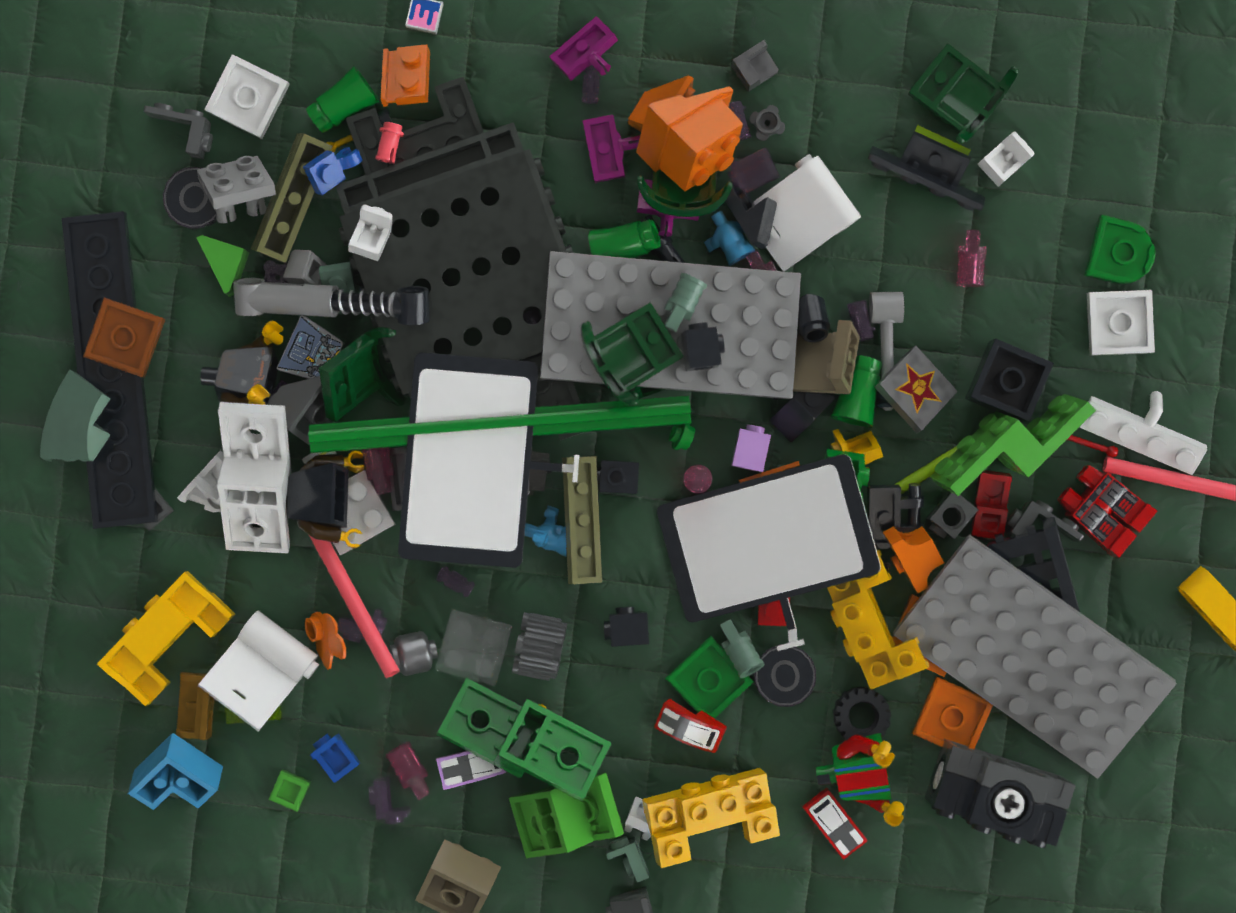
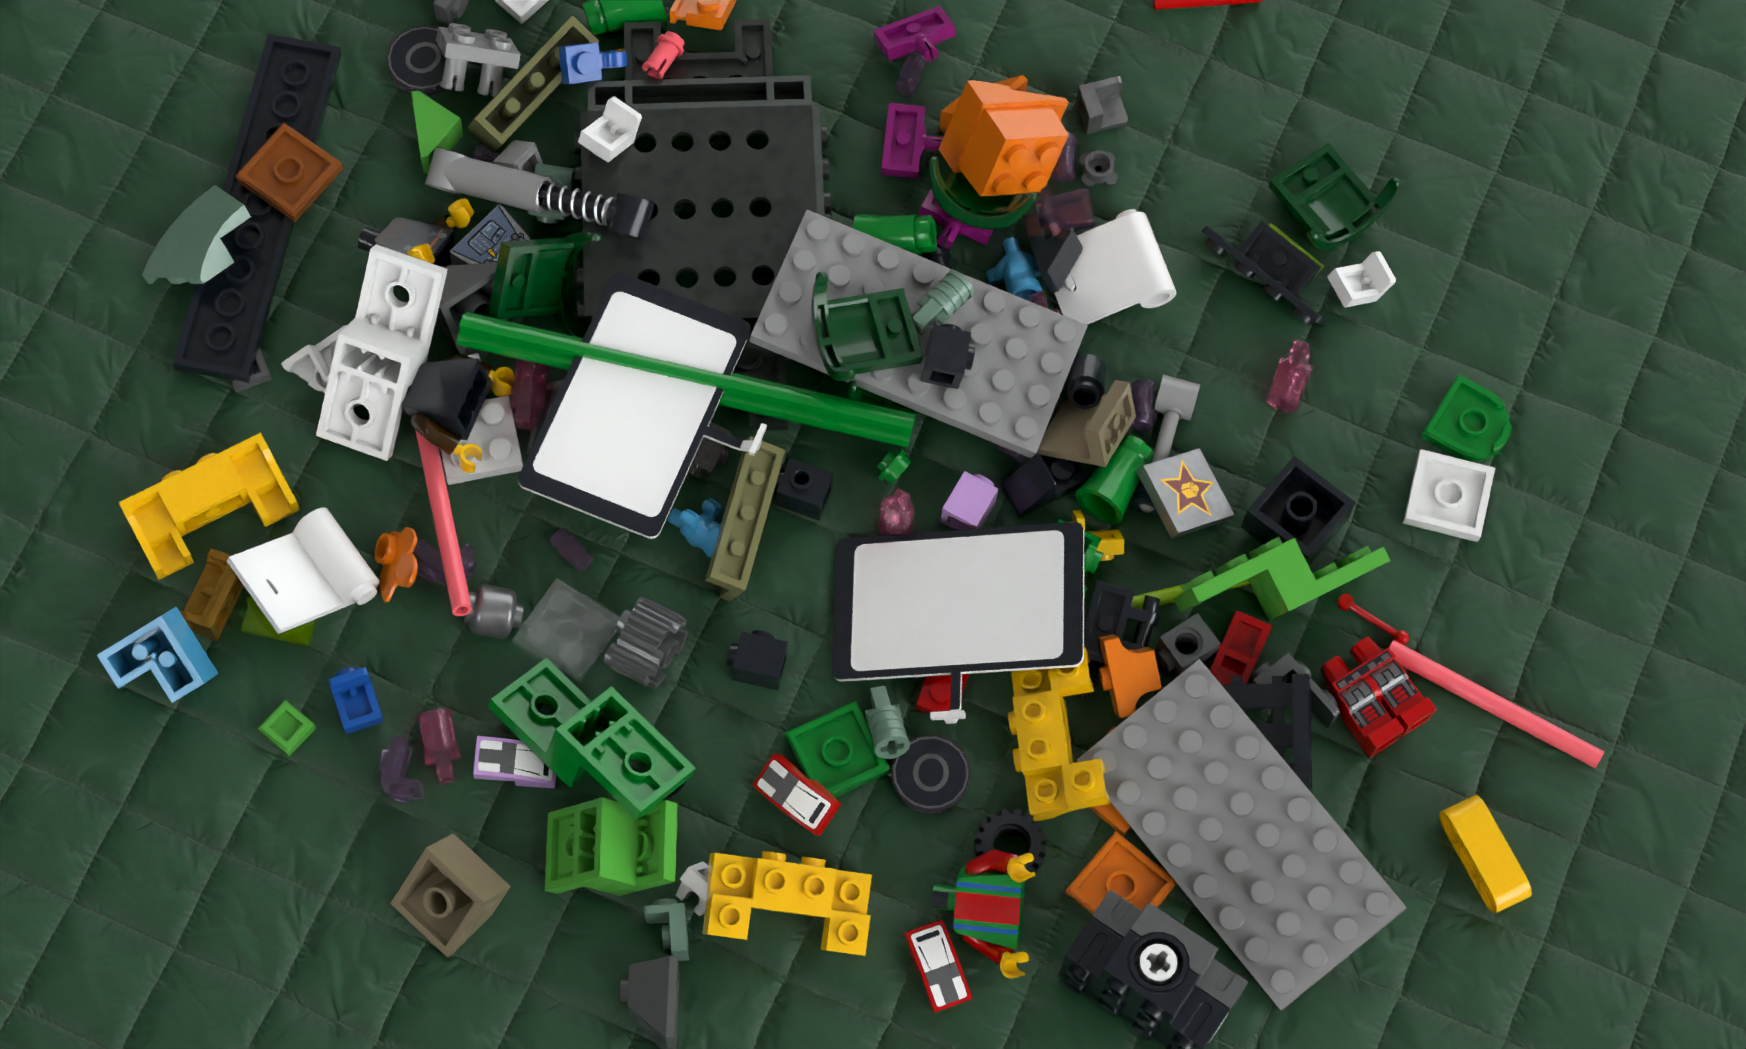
camera: 10 degrees right, 20 degrees down
white plate [1080,391,1207,475] -> none

